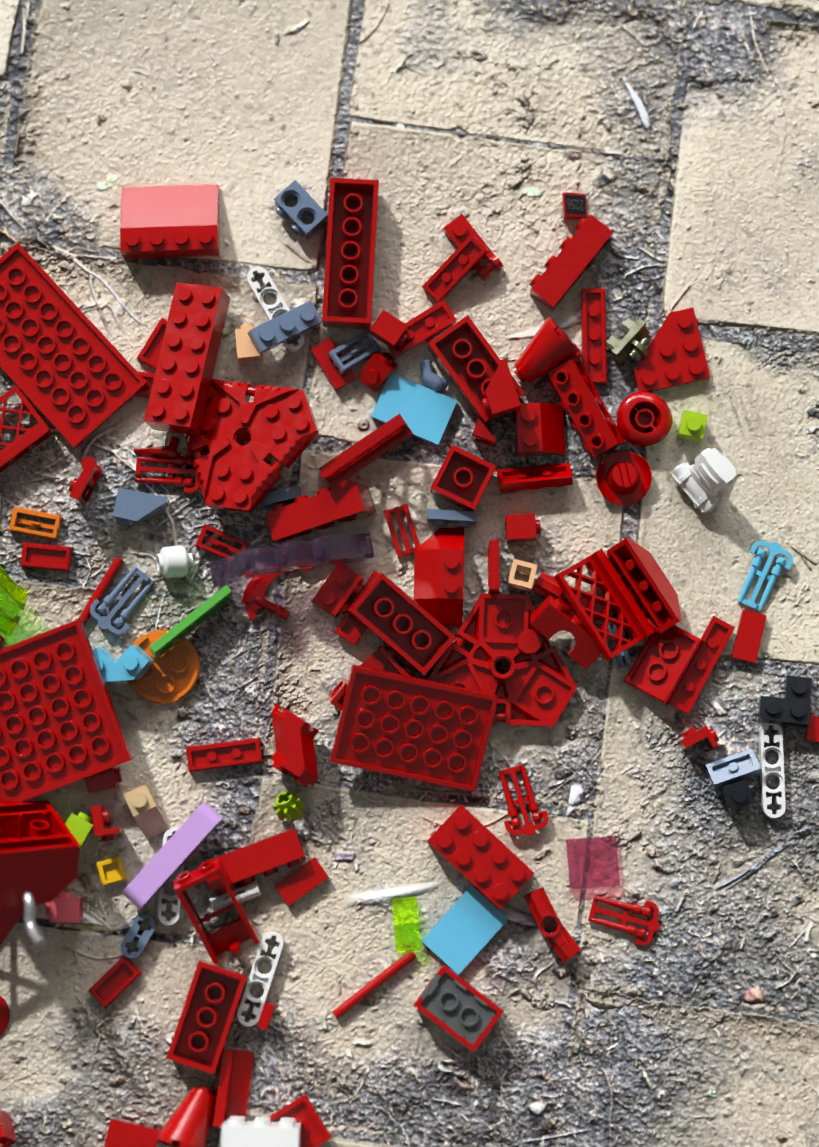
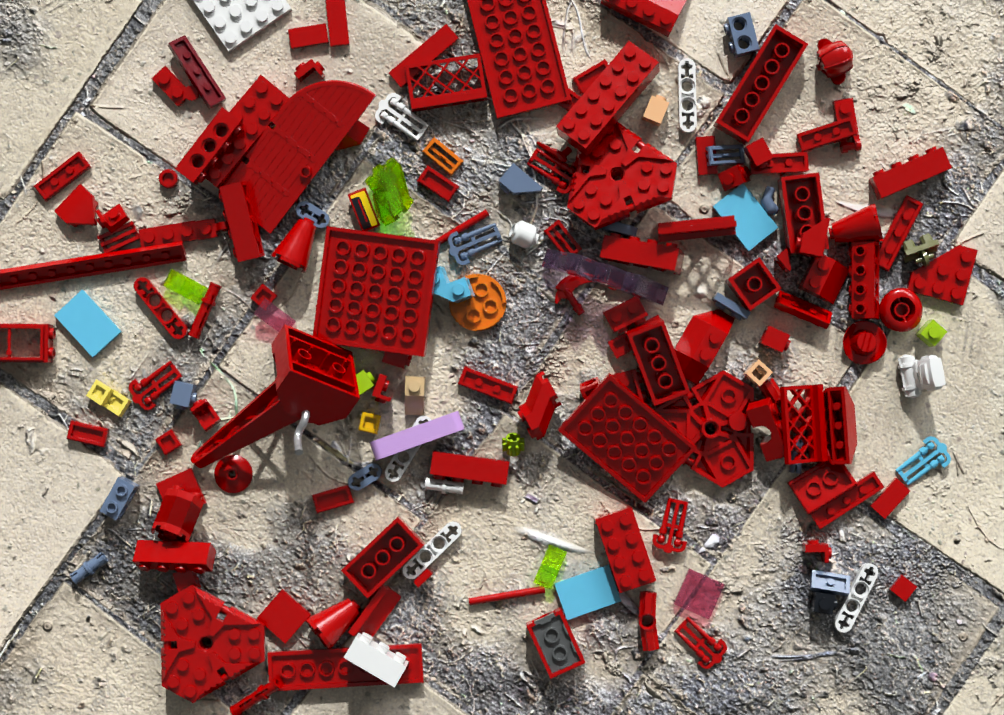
camera: 30 degrees right, 5 degrees up
coral brick [45,892,83,923] -> none
red plate [69,457,102,507] -> none
bright green tile [149,585,232,659] -> none
red door [173,859,260,965] -> none
sand blue plate [247,300,322,354] -> none
red tile [274,857,329,906] -> none
red tile [384,504,420,558] -> none
red tile [488,540,500,594] -> none
slope [561,192,587,220] -> none
black plate [758,675,812,728] -> none
none -> red piece [816,38,853,85]

